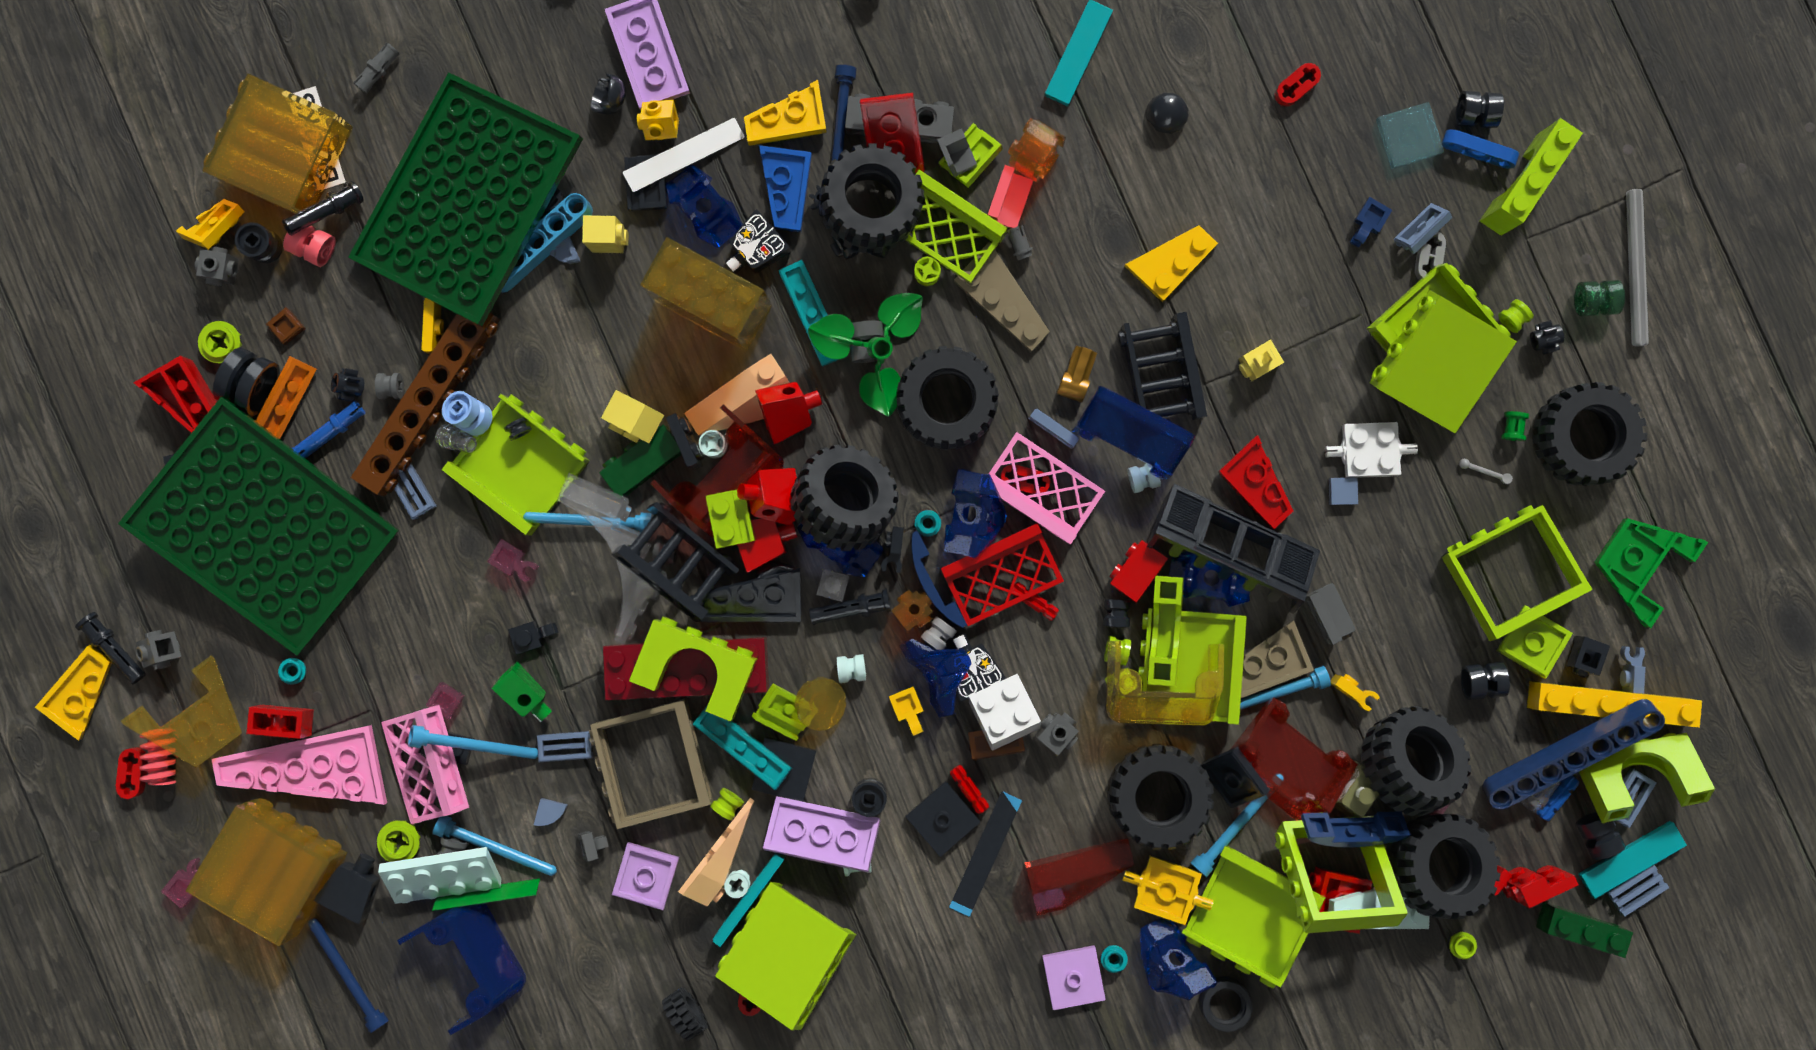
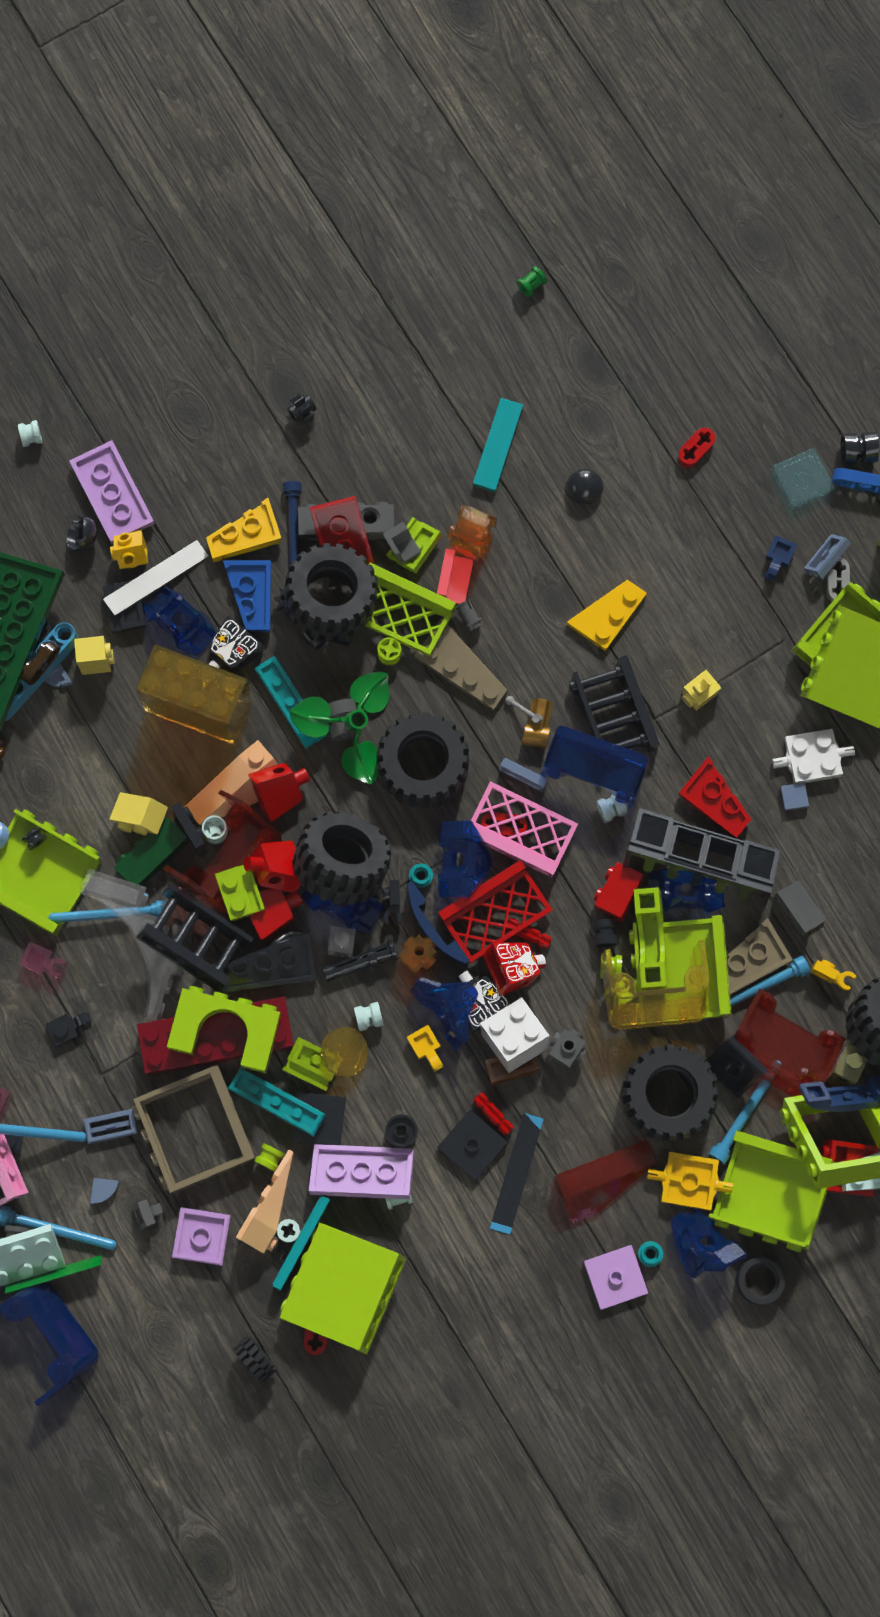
camera: 15 degrees left, 10 degrees down
green torso [491,661,552,722] -> none
light grey wheel [921,616,957,653] -> none
none -> dark brown plate [21,641,60,686]
none -> red torso [483,942,546,996]
none -> light grey hinge [505,696,543,724]

